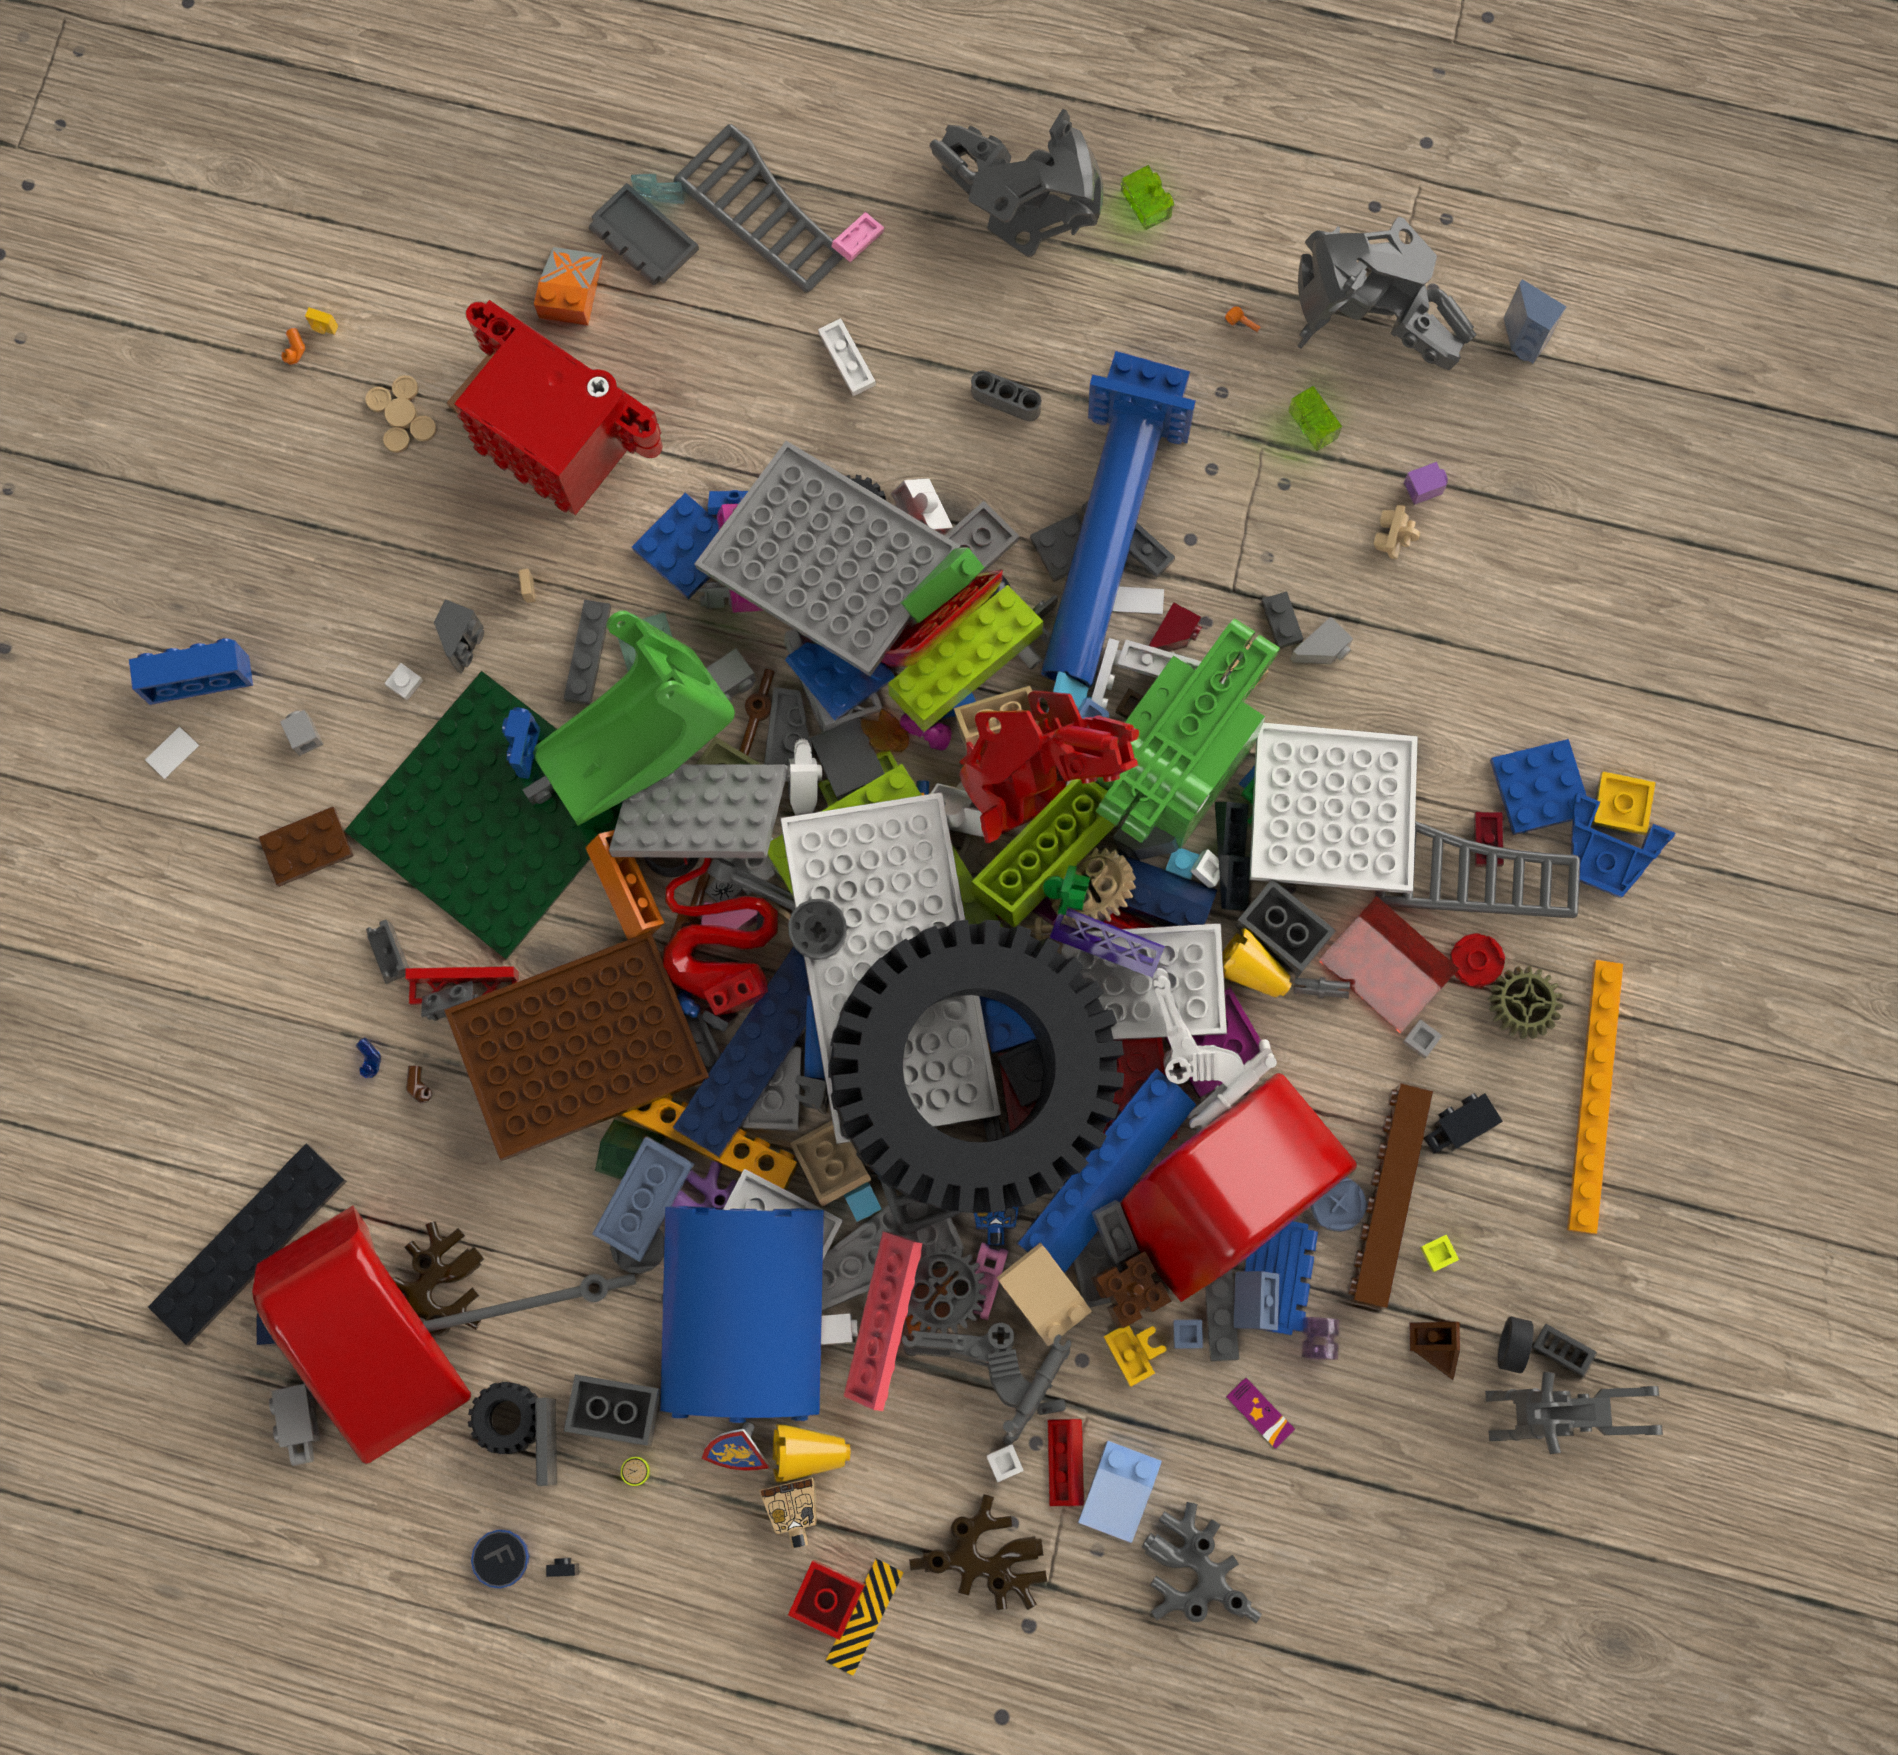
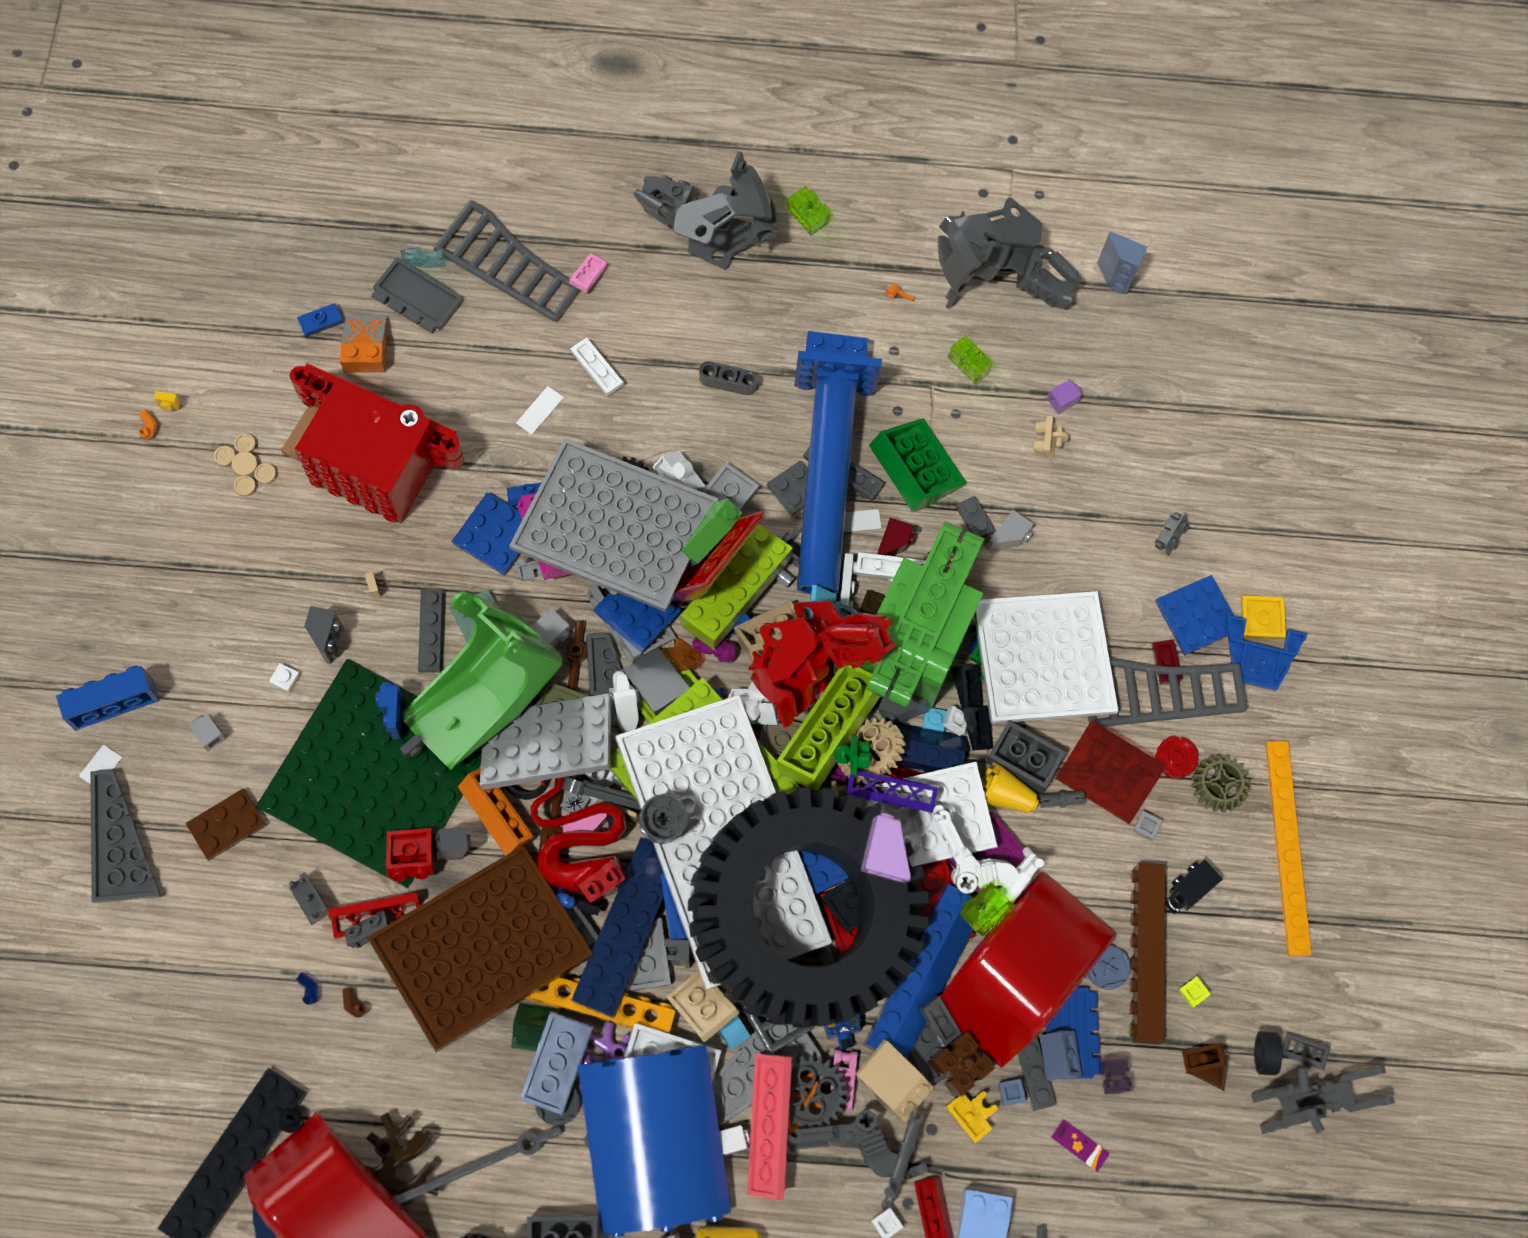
camera: 20 degrees left, 5 degrees down
none -> dark grey wing [90,769,162,903]
none -> black plate [278,1110,302,1133]
none -> blue plate [297,303,343,337]
none -> red plate [386,828,433,881]
none -> dark grey brick [434,828,471,861]
none -> white sticker [516,386,564,435]
none -> lavender slope [861,813,910,883]
none -> green slope [869,418,967,512]
none -> clear neon green brick [959,882,1015,936]
none -> dark grey hinge [1155,512,1189,556]

